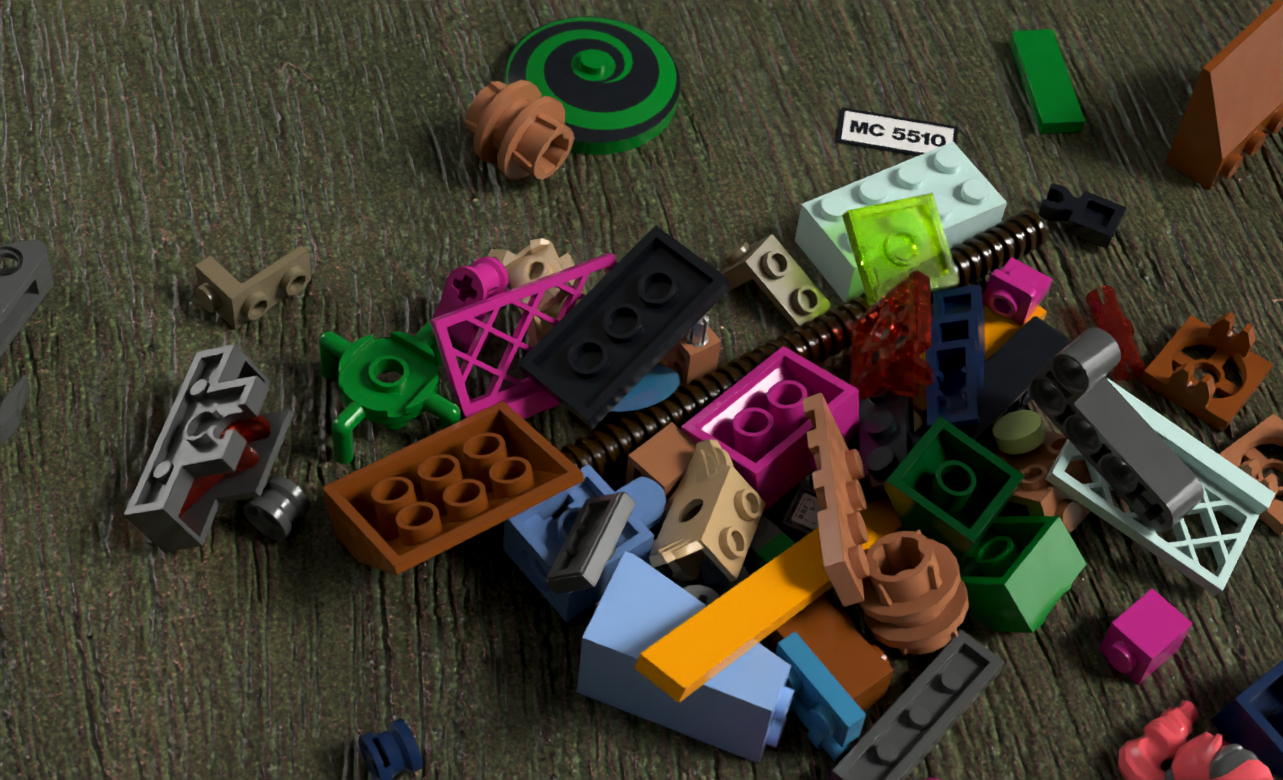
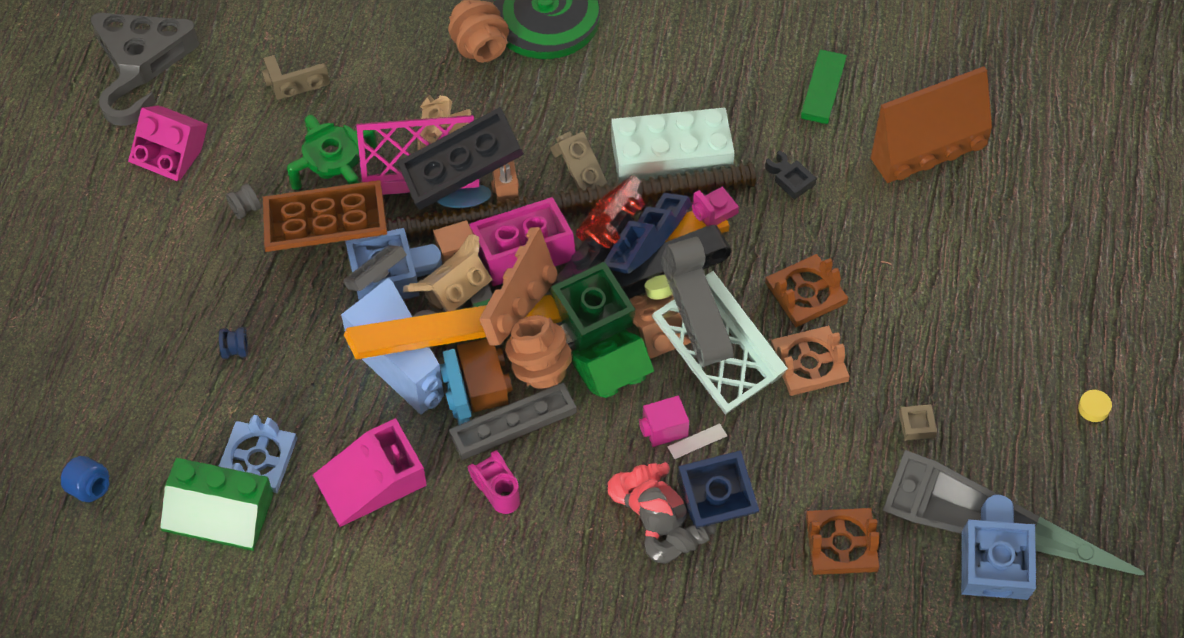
camera: 30 degrees right, 5 degrees up
dark grey piece [124,344,294,552] -> none
dark pink piece [432,256,509,353] -> none
sticker [836,107,958,156] -> none
clear neon green tile [842,193,960,306] -> none
clear red pin [1085,286,1146,381] -> none
none -> dark pink slope [128,105,208,181]
none -> white sticker [667,424,727,459]

